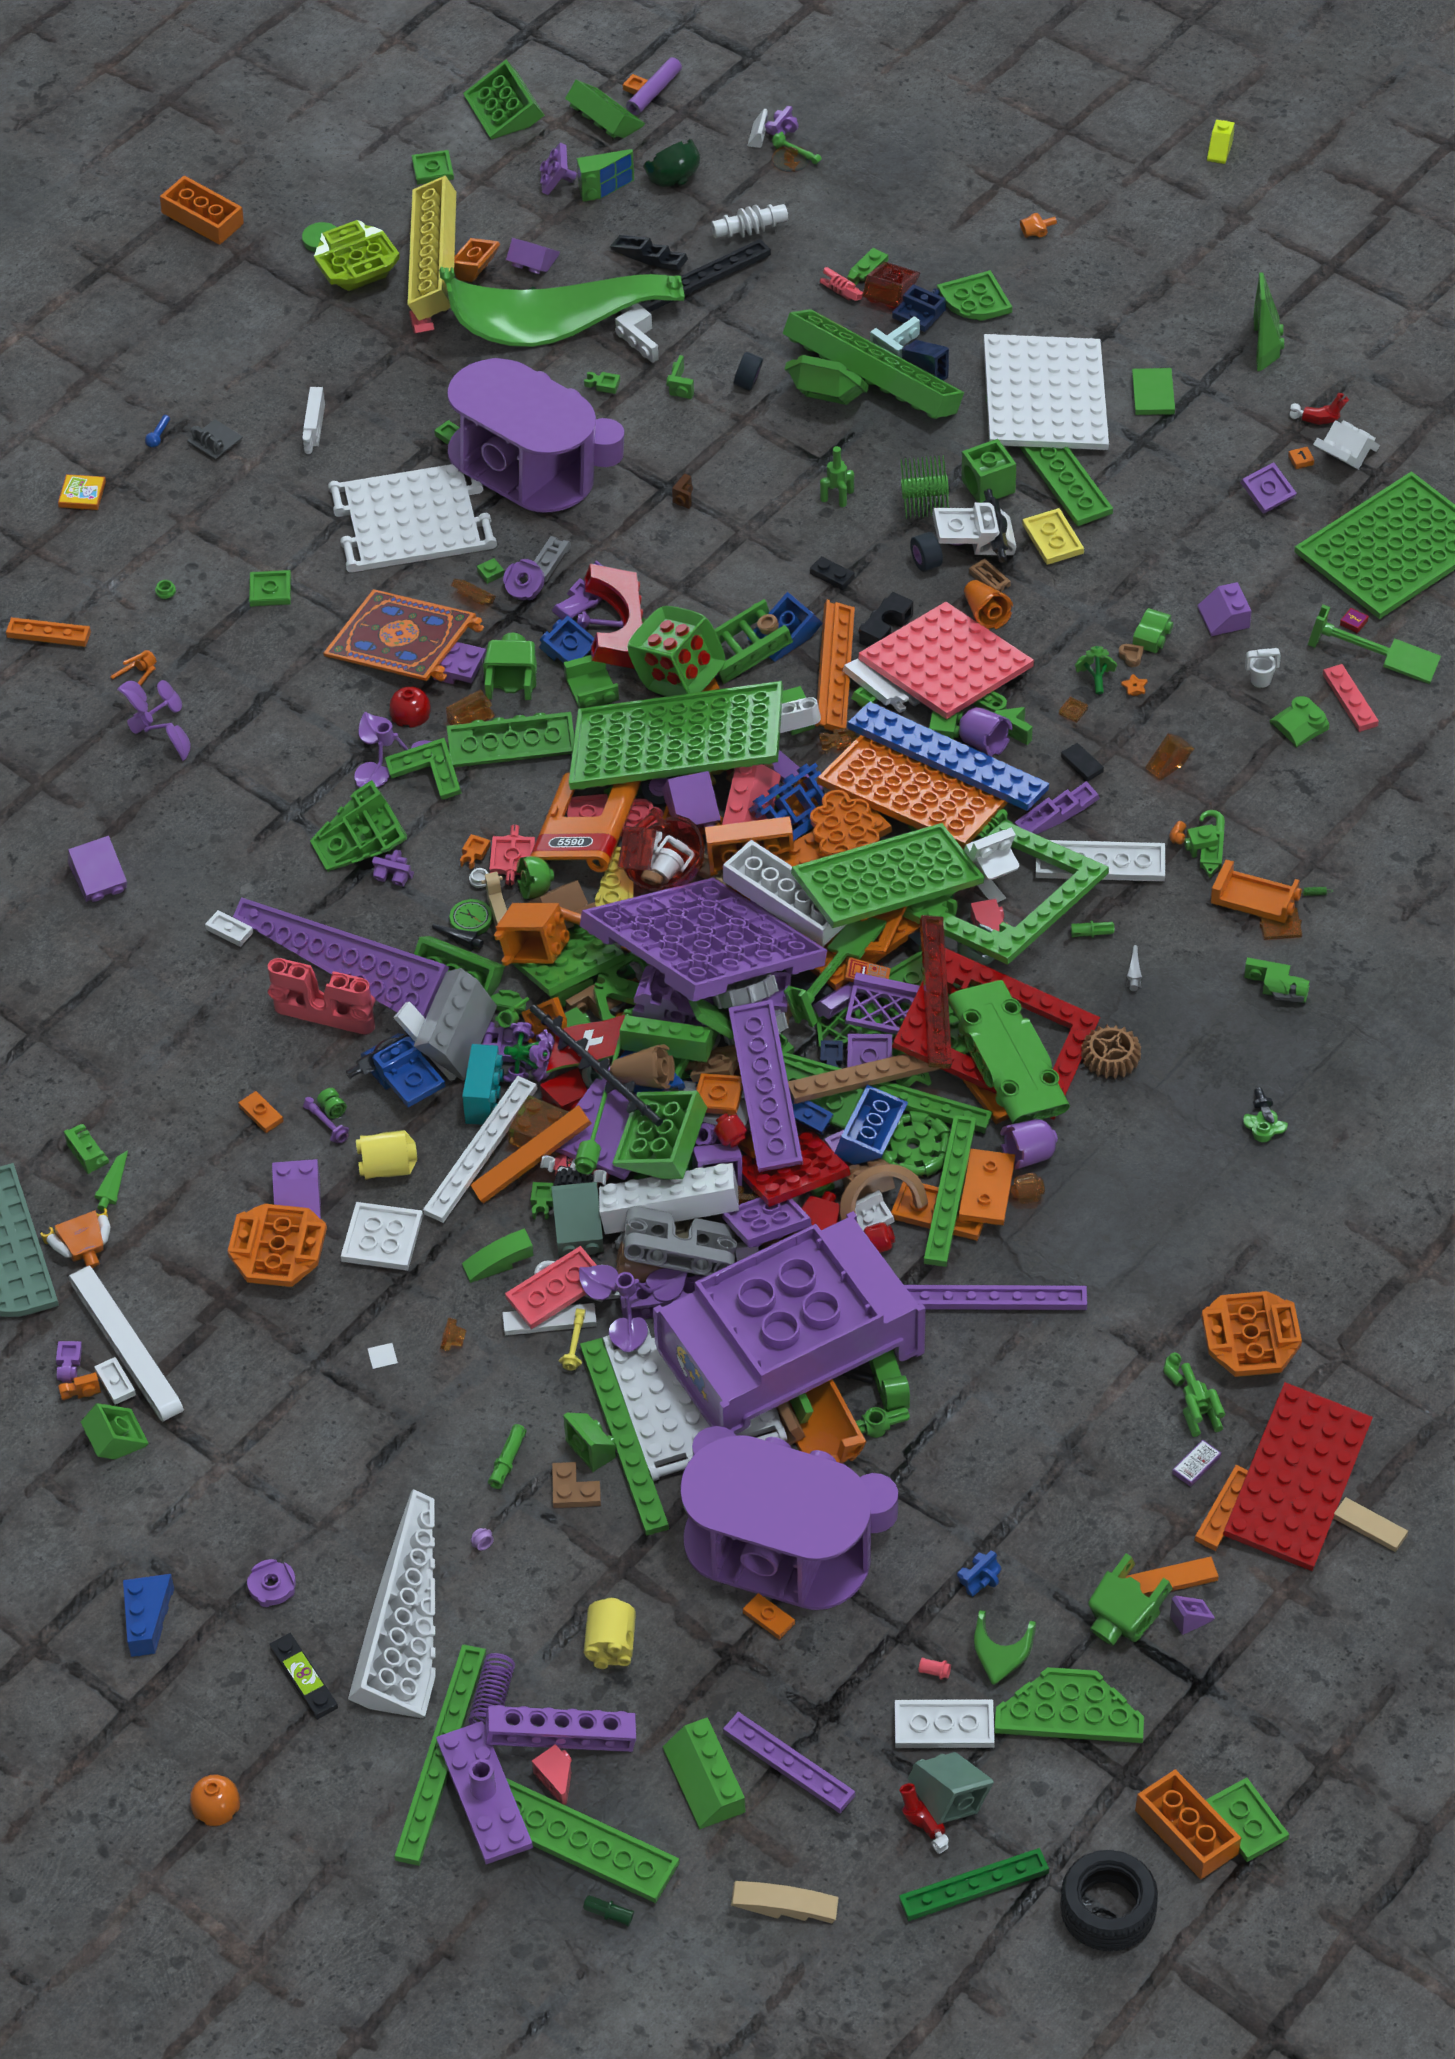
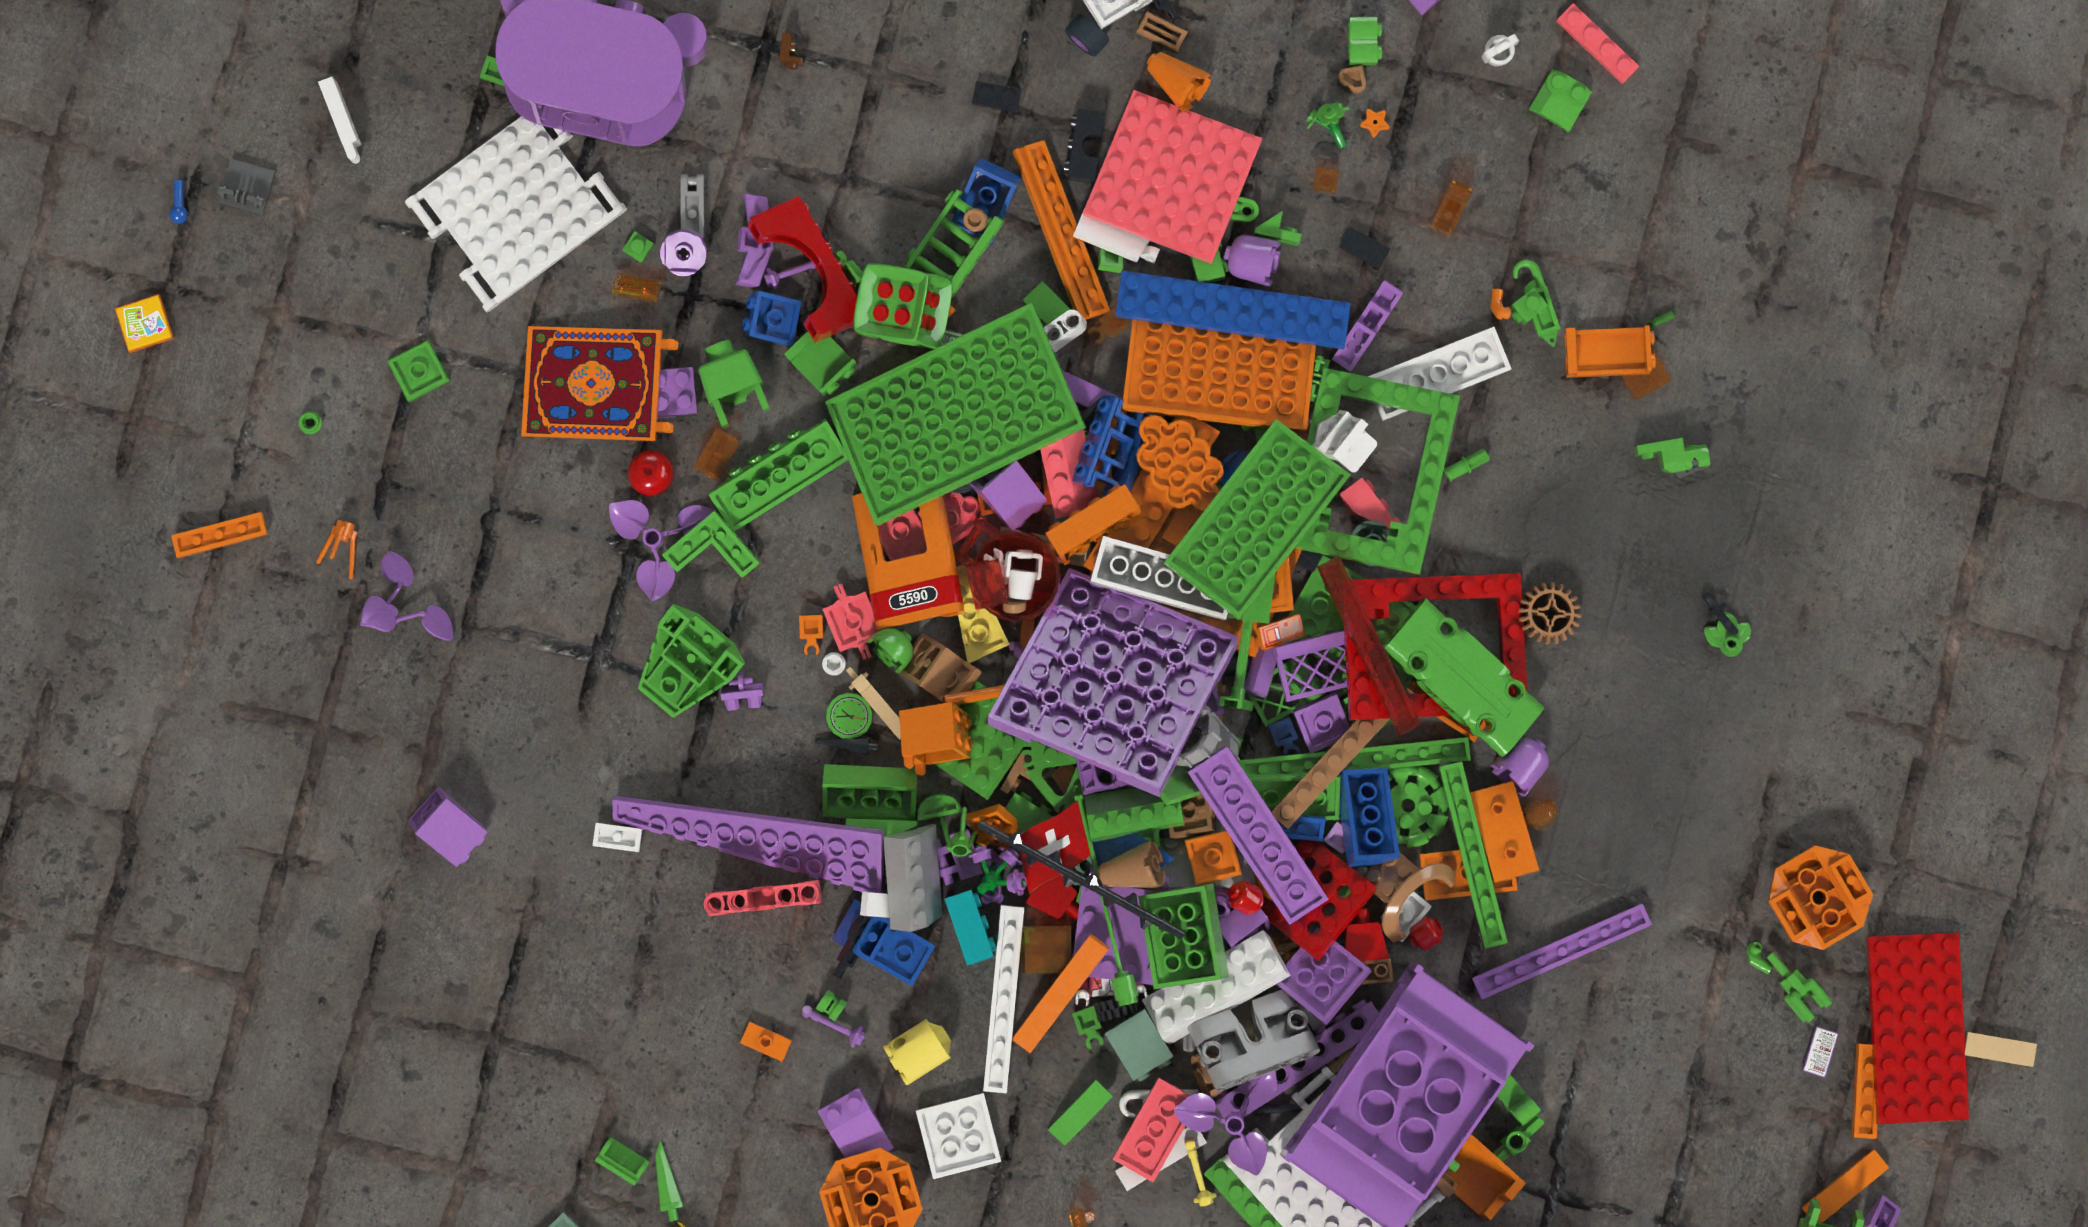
camera: 30 degrees left, 35 degrees up
light grey piece [1126,945,1142,991] -> none

